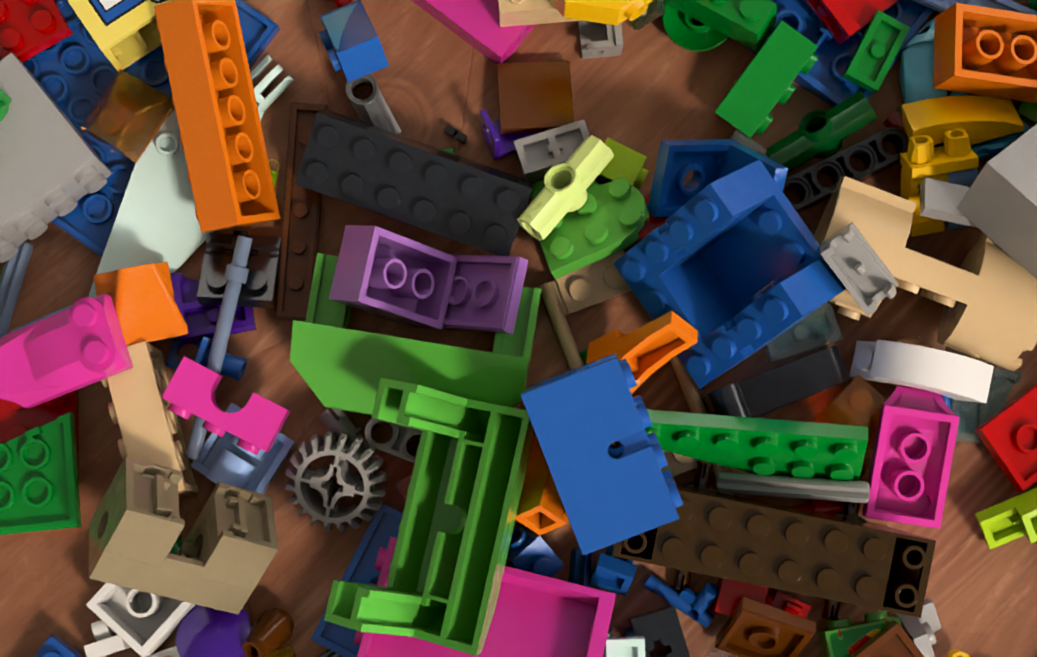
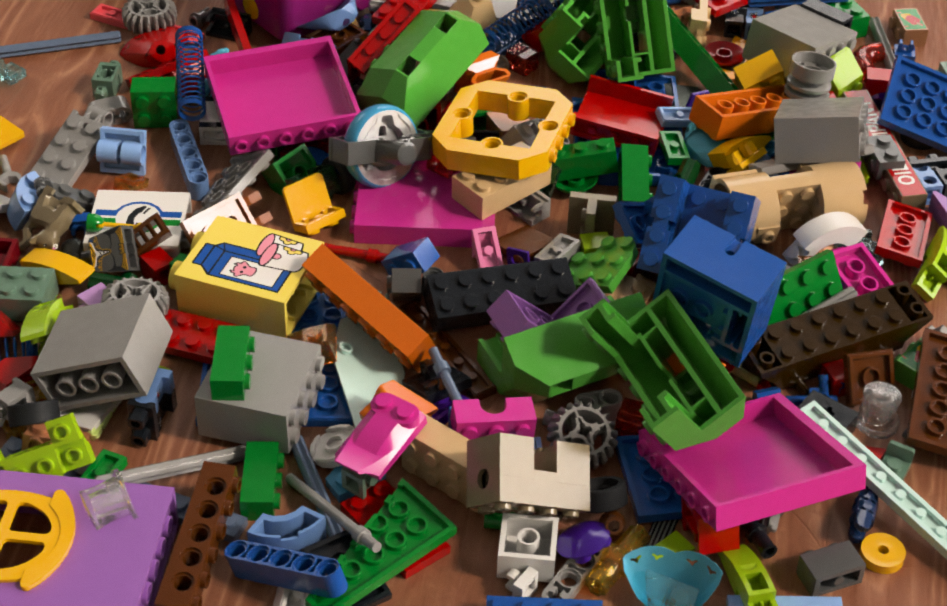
camera: 35 degrees left, 40 degrees down
yellowish green piece [517,135,614,241] -> none
light grey hinge [820,222,899,316] -> none
none -> white tile [310,424,354,468]
none -> dark grey brick [387,268,422,301]
none -> bright pink slope [471,226,504,268]
none -> dark tan bracket [567,191,617,236]
none -> black tyre [586,476,628,513]

